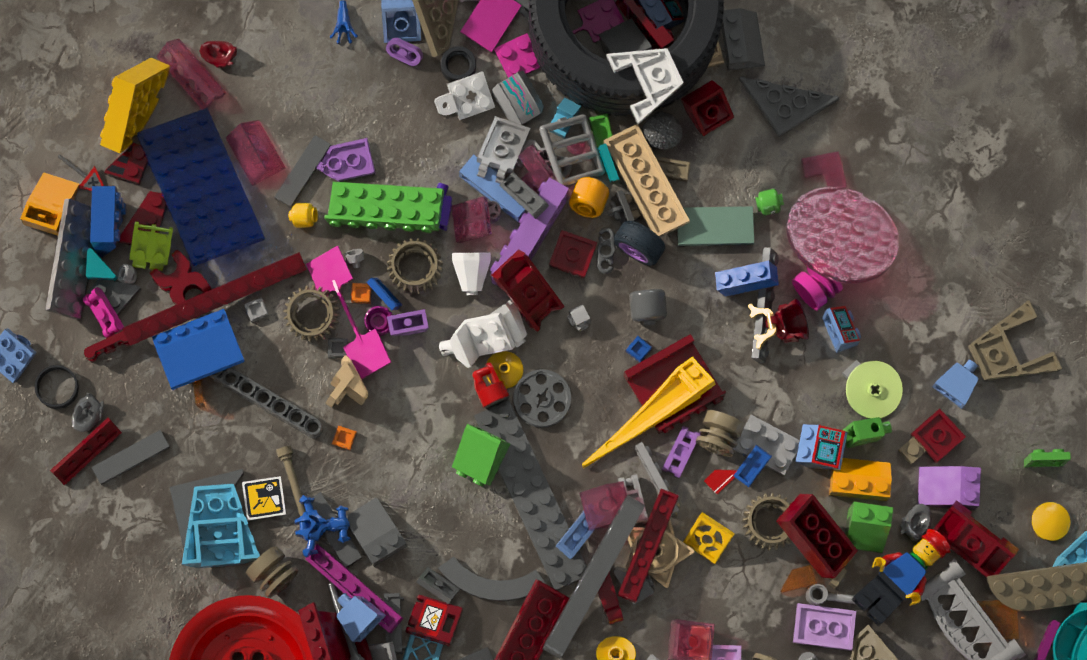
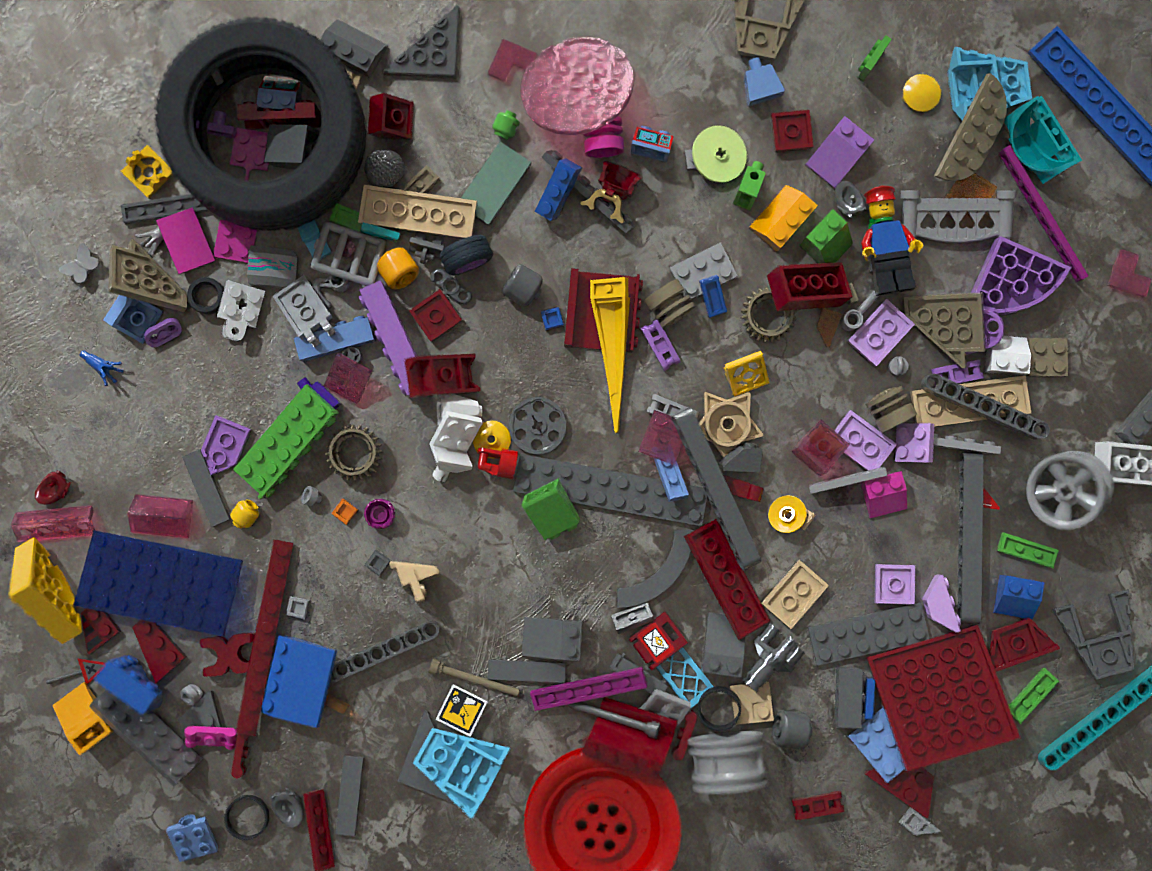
camera: 50 degrees left, 10 degrees up
teal slope [86,248,118,280] -> none
lime plate [129,222,173,271] -> none
dark tan wheel [246,546,299,598] -> none
dark tan gear [283,285,341,342] -> none
blue piece [295,495,351,558] -> none
dark pink hinge [306,246,392,379] -> none
orange tile [332,425,357,451] -> none
medium blue torso [337,593,386,642] -> none
blue tile [366,278,402,310] -> none
medium lavender slope [387,309,429,336] -> none
white cone [452,253,491,295] -> none
dark grey tile [499,172,549,219] -> none
clear pink tile [518,144,554,192] -> none
light grey plate [567,304,591,331] -> none
white wing [606,49,683,124] -> none
dark red tile [618,488,679,603] -> none
light grey plate [635,442,680,517] -> none
red sticker [704,470,737,494] -> none
slope [796,424,848,470] -> none
dark tan plate [898,437,926,465] -> none
dark red piece [934,500,1019,576] -> none

